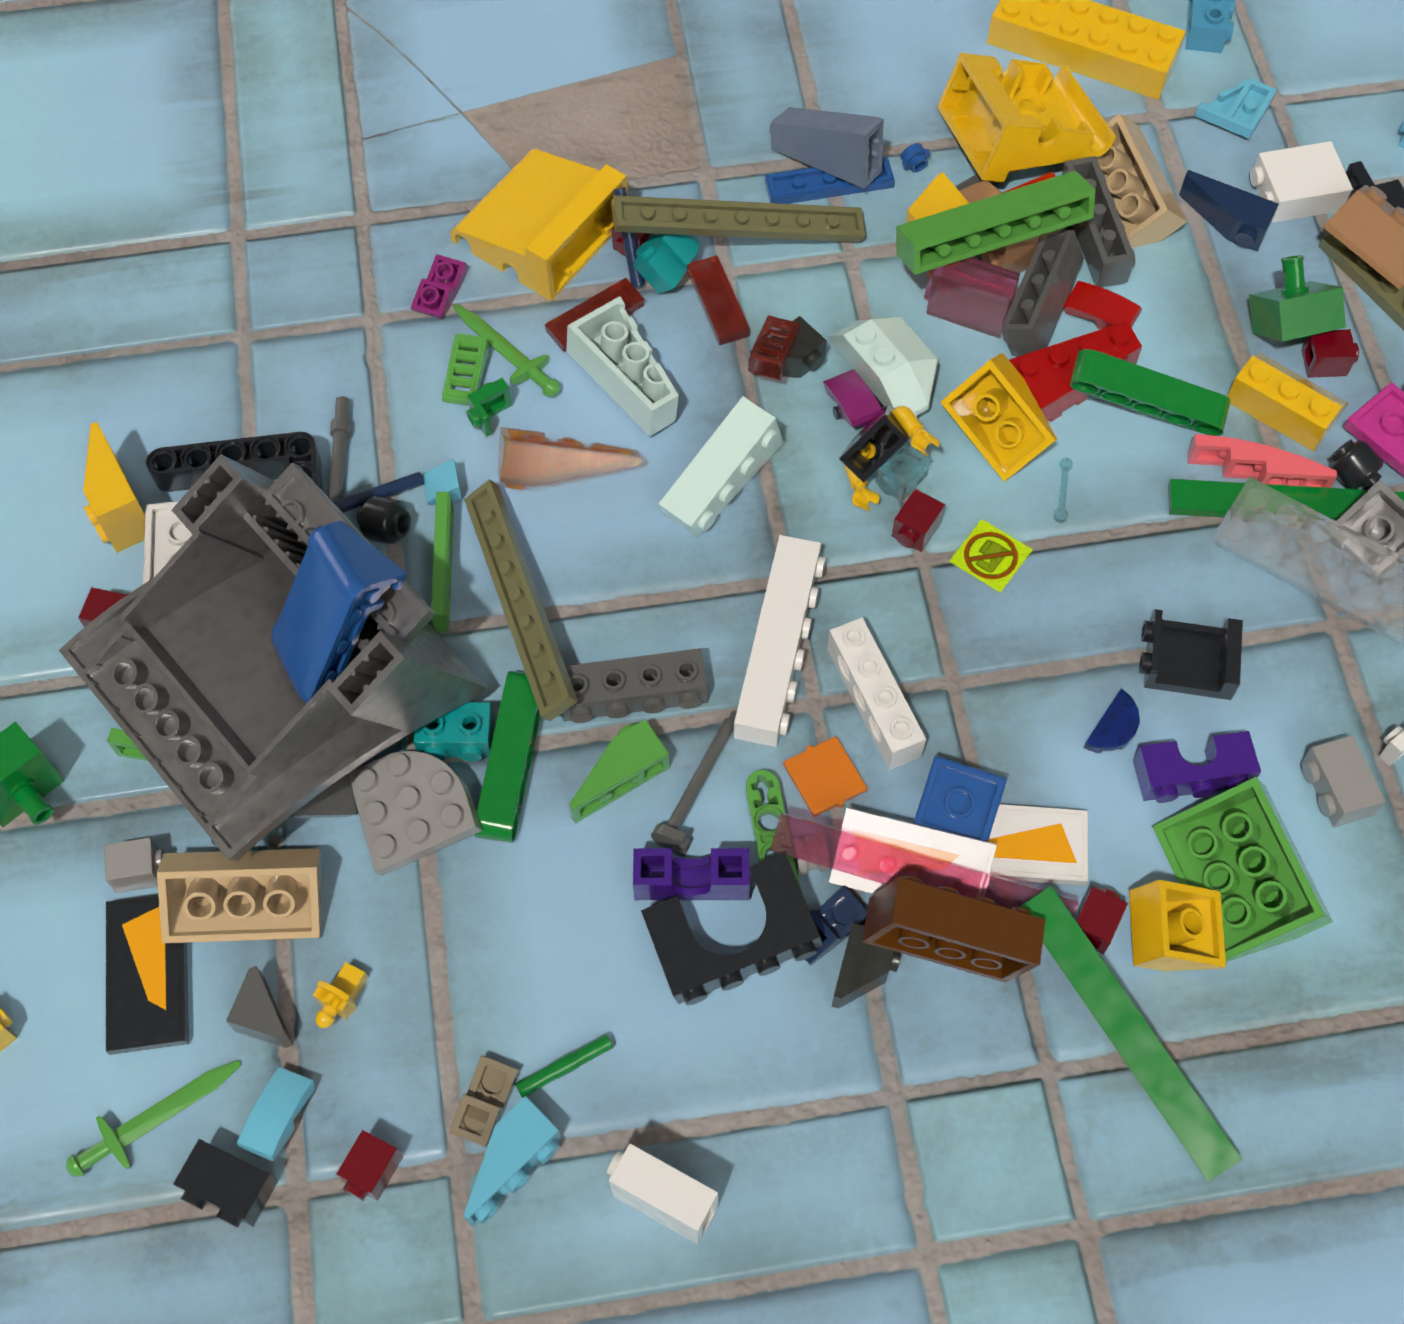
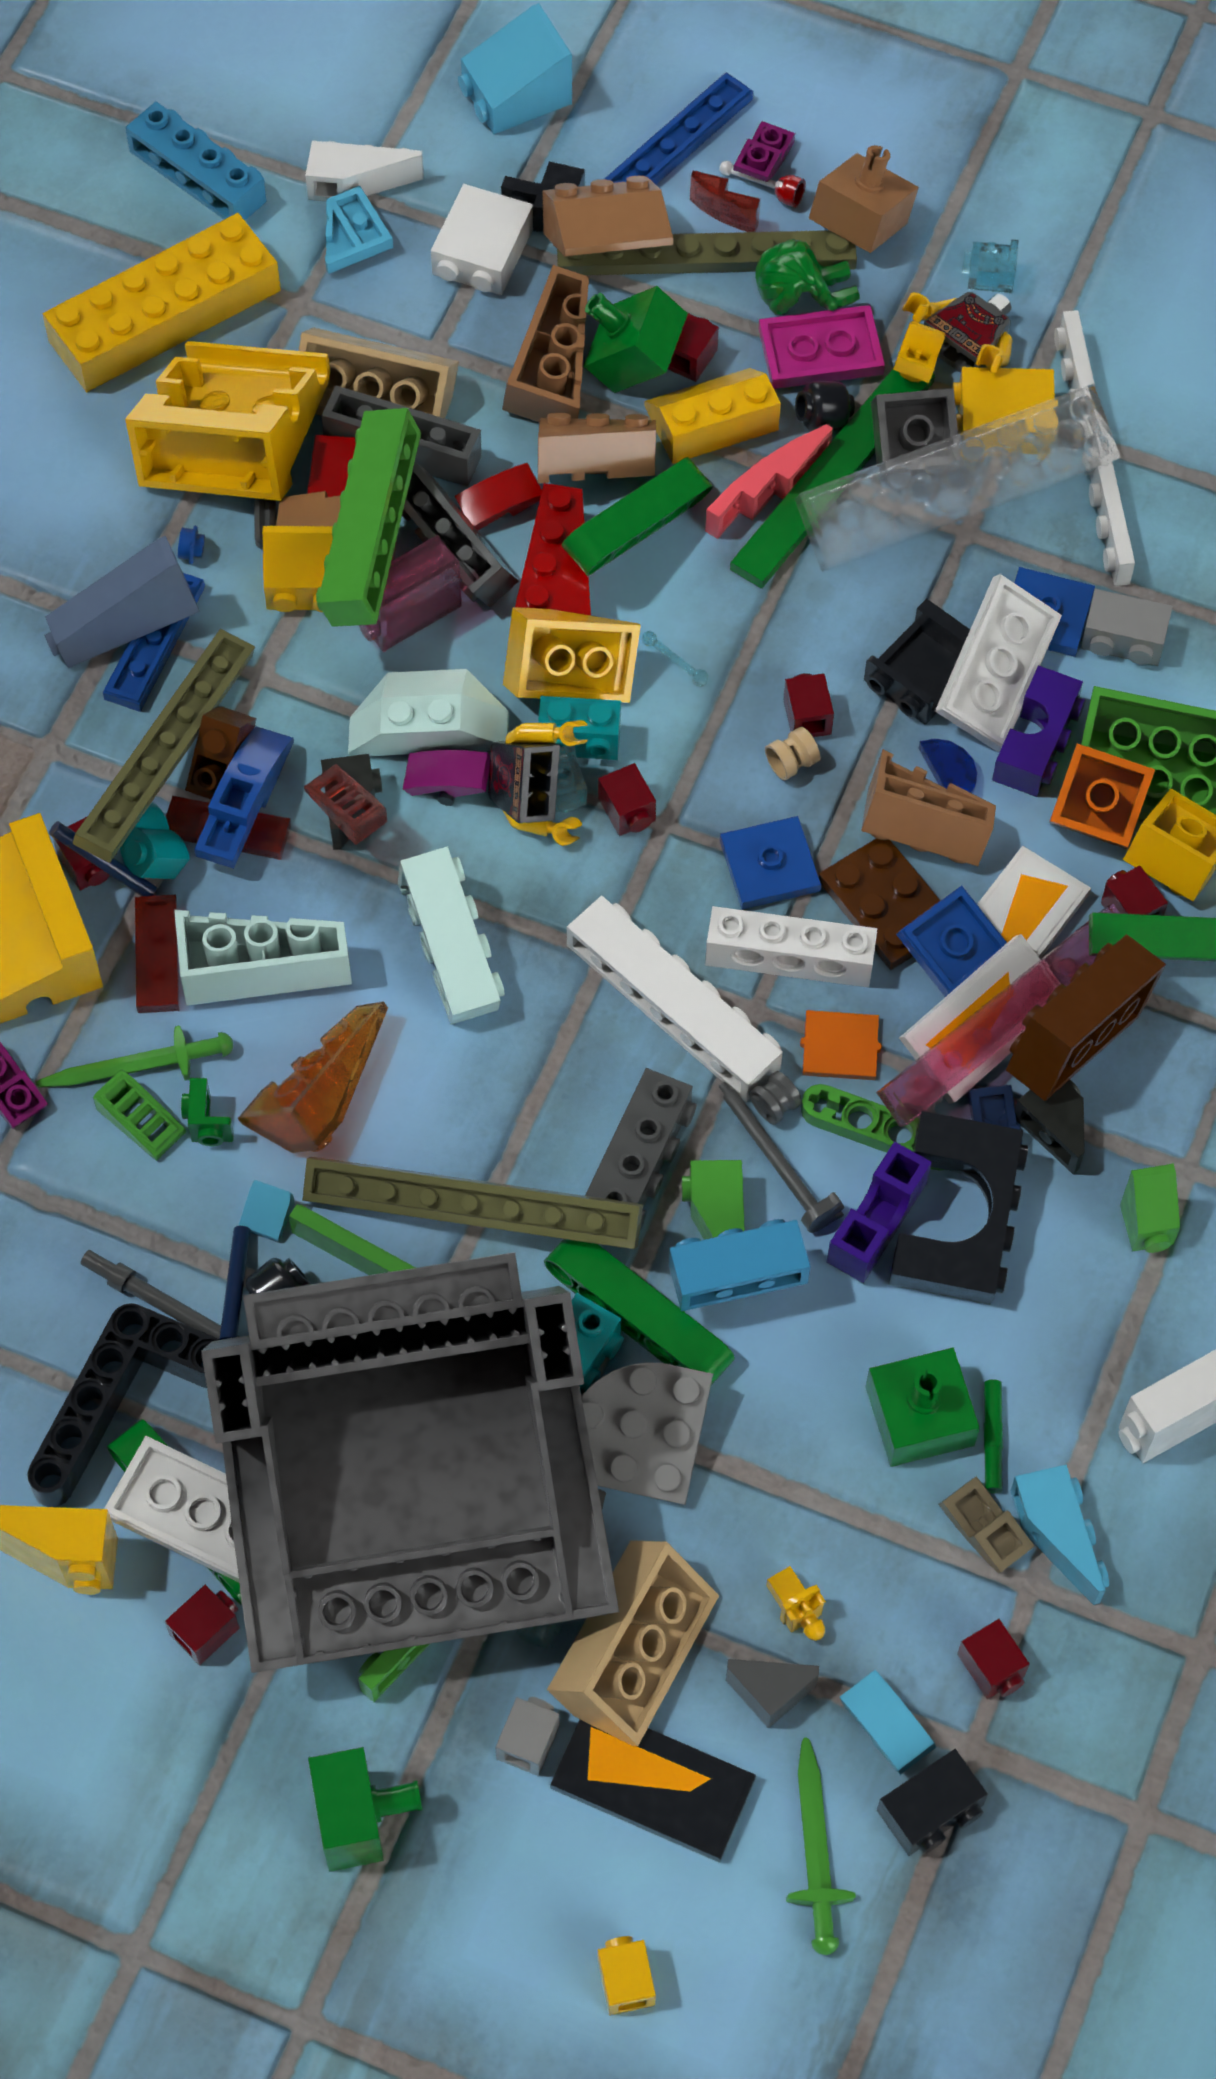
camera: 60 degrees left, 0 degrees up
blue windscreen [271,521,407,703] -> none
clear neon green sticker [949,519,1032,592] -> none
dark blue slope [1179,170,1279,252] -> none
none -> reddish brown slope [185,706,257,799]
none -> blue slope [194,726,294,869]
none -> white slope [305,141,424,201]
none -> medium nougat wedge [502,265,589,422]
none -> medium nougat wedge [537,412,656,483]
none -> teal brick [538,696,621,760]
none -> dark azure brick [668,1219,810,1311]
none -> blue plate [719,816,821,910]
none -> dark grey wheel [749,1071,802,1125]
none -> tan wheel [765,727,821,781]
none -> dark red brick [783,673,834,737]
none -> reddish brown plate [818,838,940,971]
none -> medium nougat wedge [861,749,996,866]
none -> green brick [865,1347,980,1467]
none -> white tile [935,574,1062,752]
none -> blue plate [1014,567,1095,657]
none -> orange brick [1049,743,1155,849]
none -> bright green slope [1120,1163,1180,1253]

